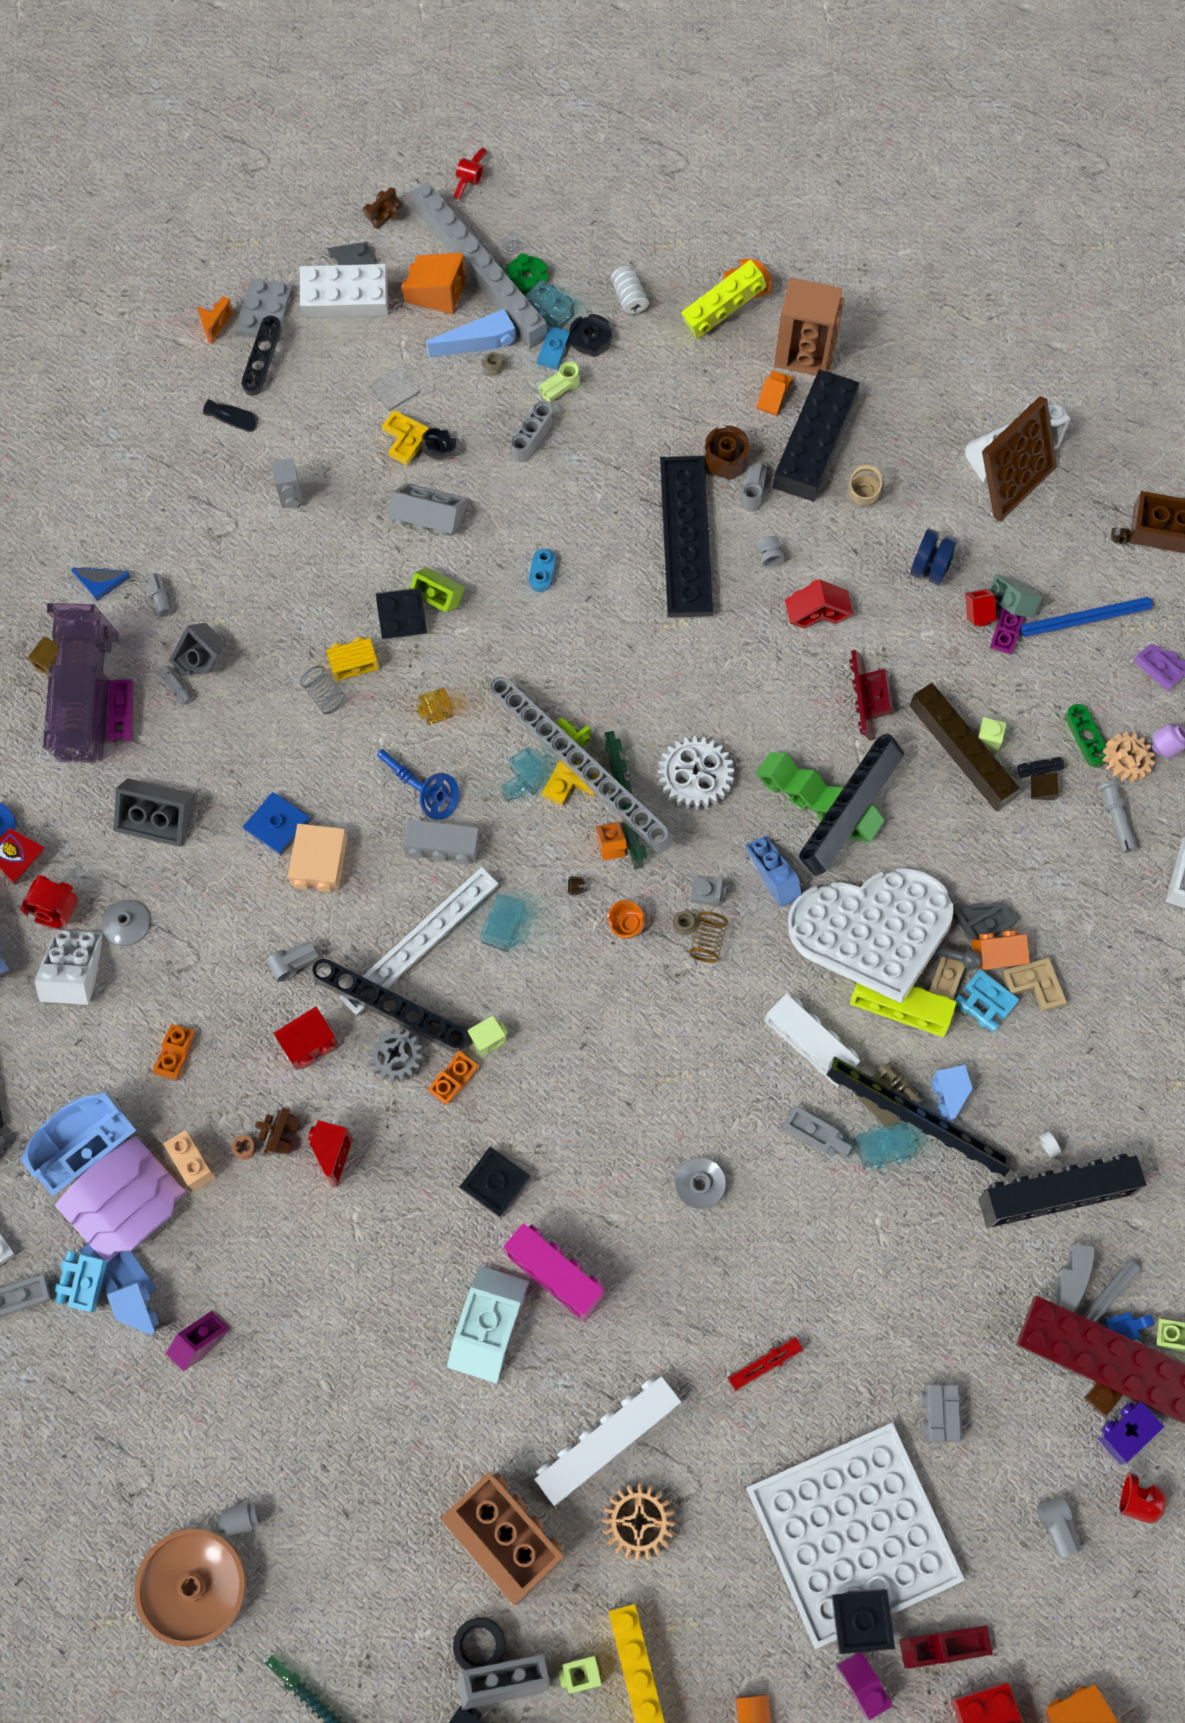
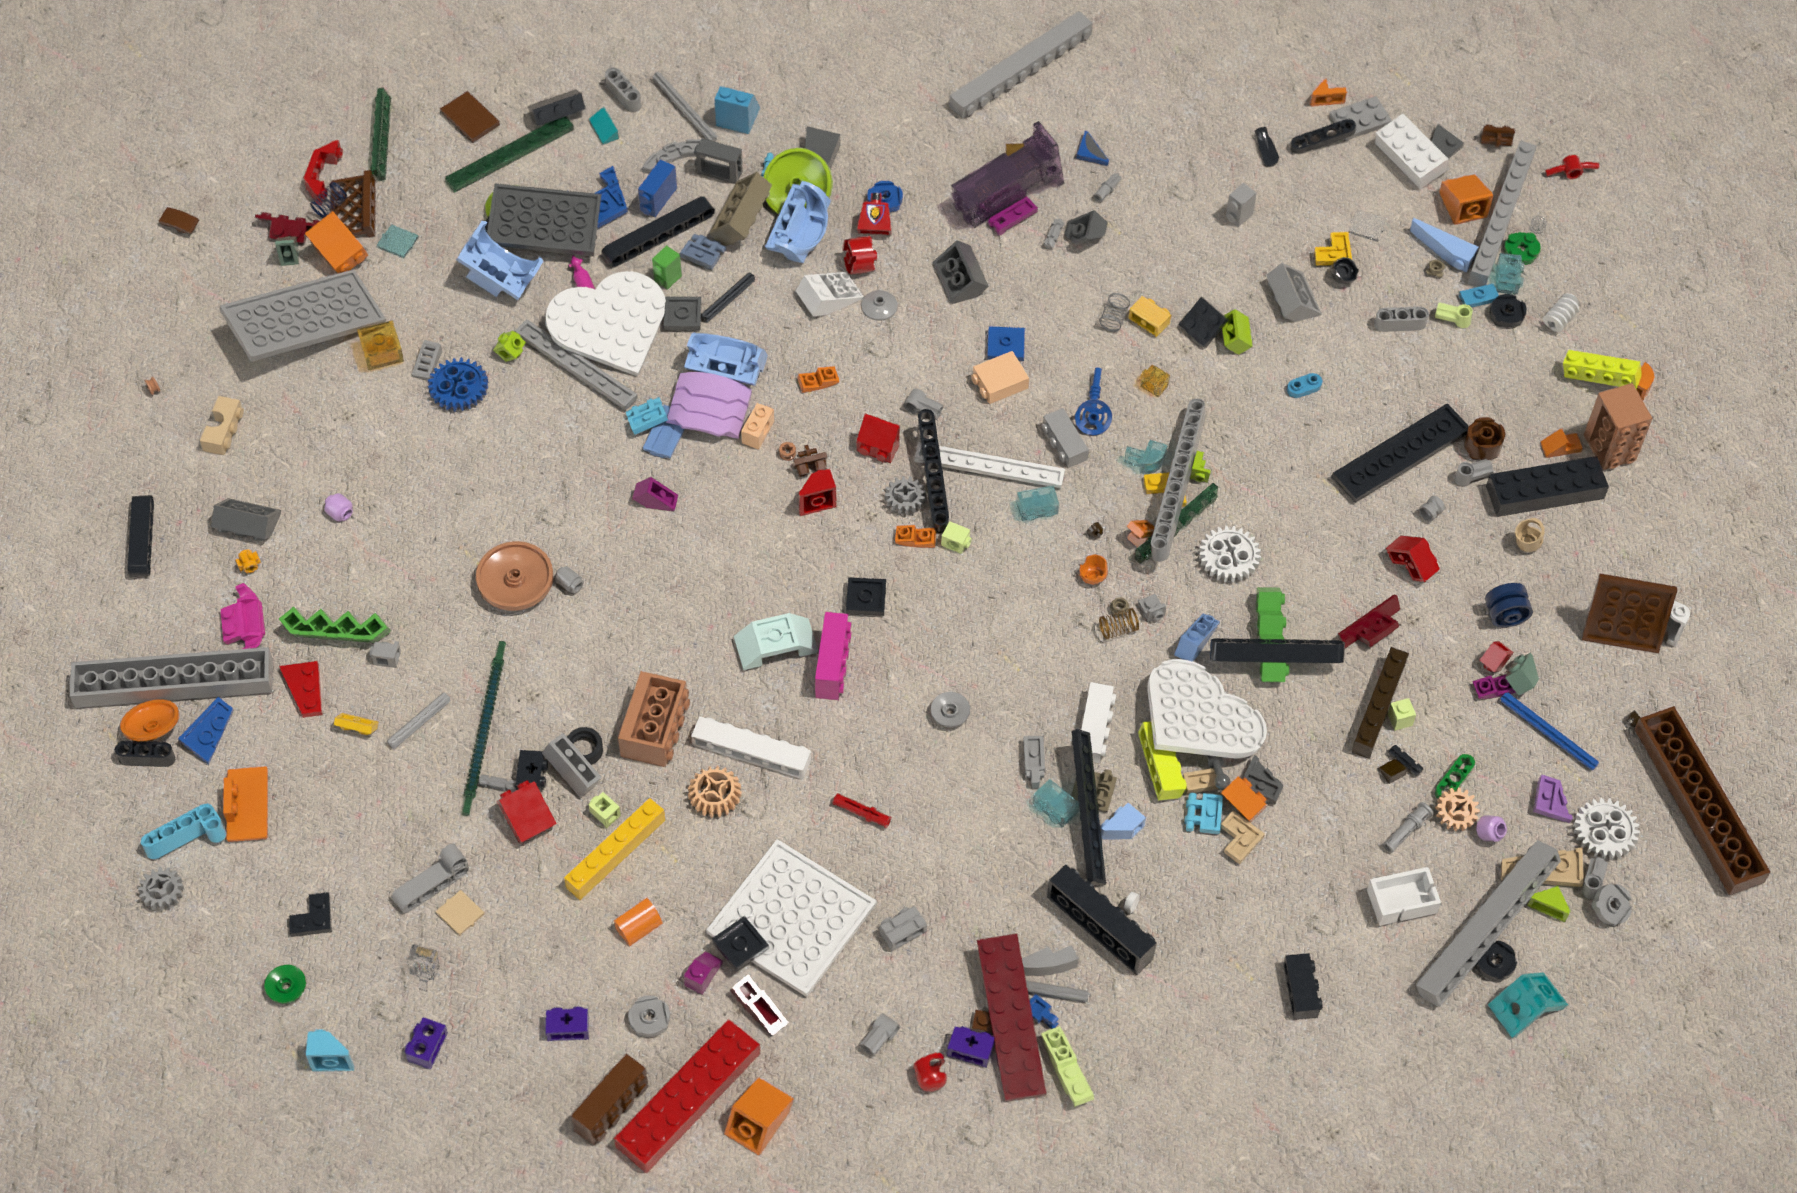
camera: 55 degrees right, 10 degrees down
light blue slope [107,1281,159,1335] -> none

